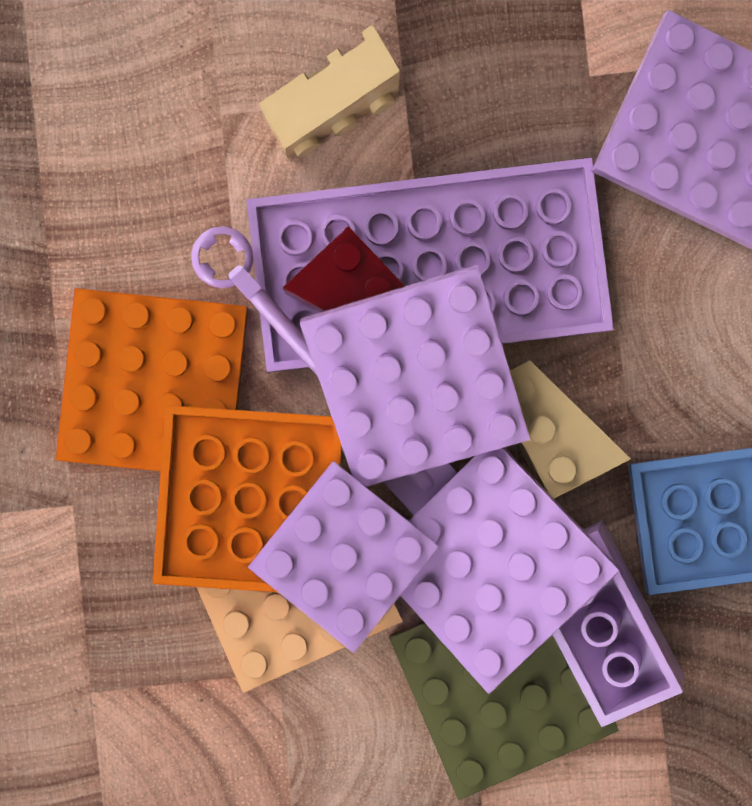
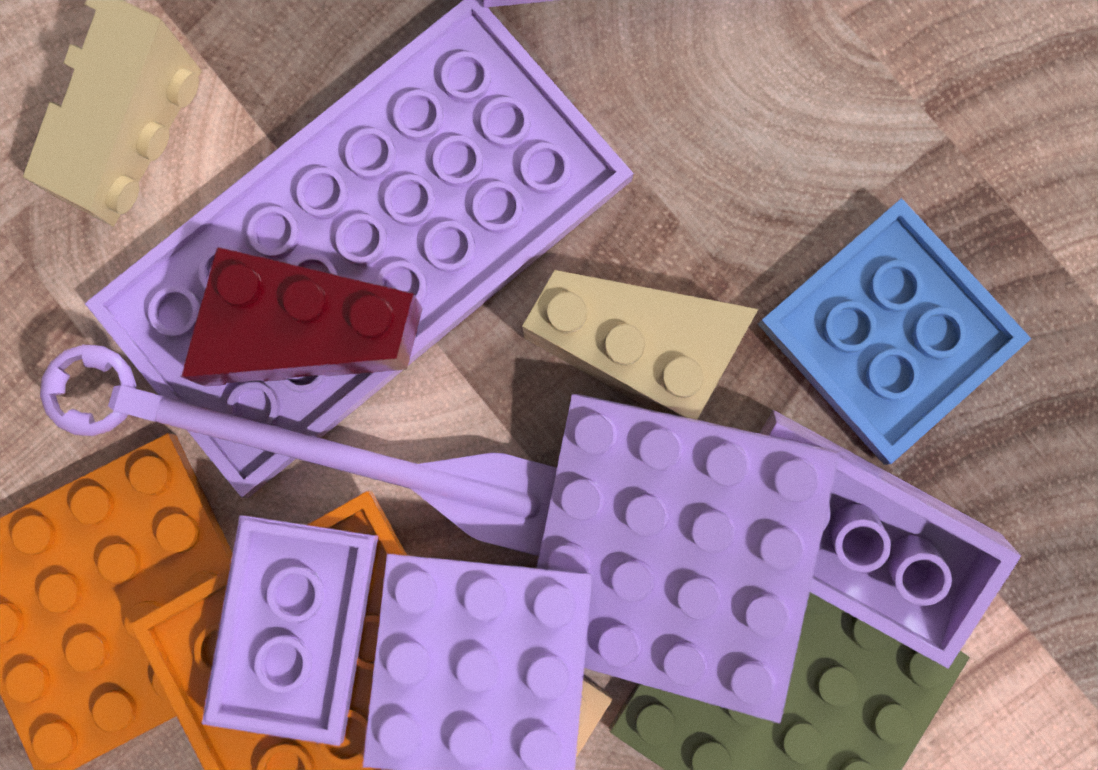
camera: 35 degrees left, 5 degrees down
lavender plate [299,264,530,487] -> none
none -> lavender tile [202,515,378,746]

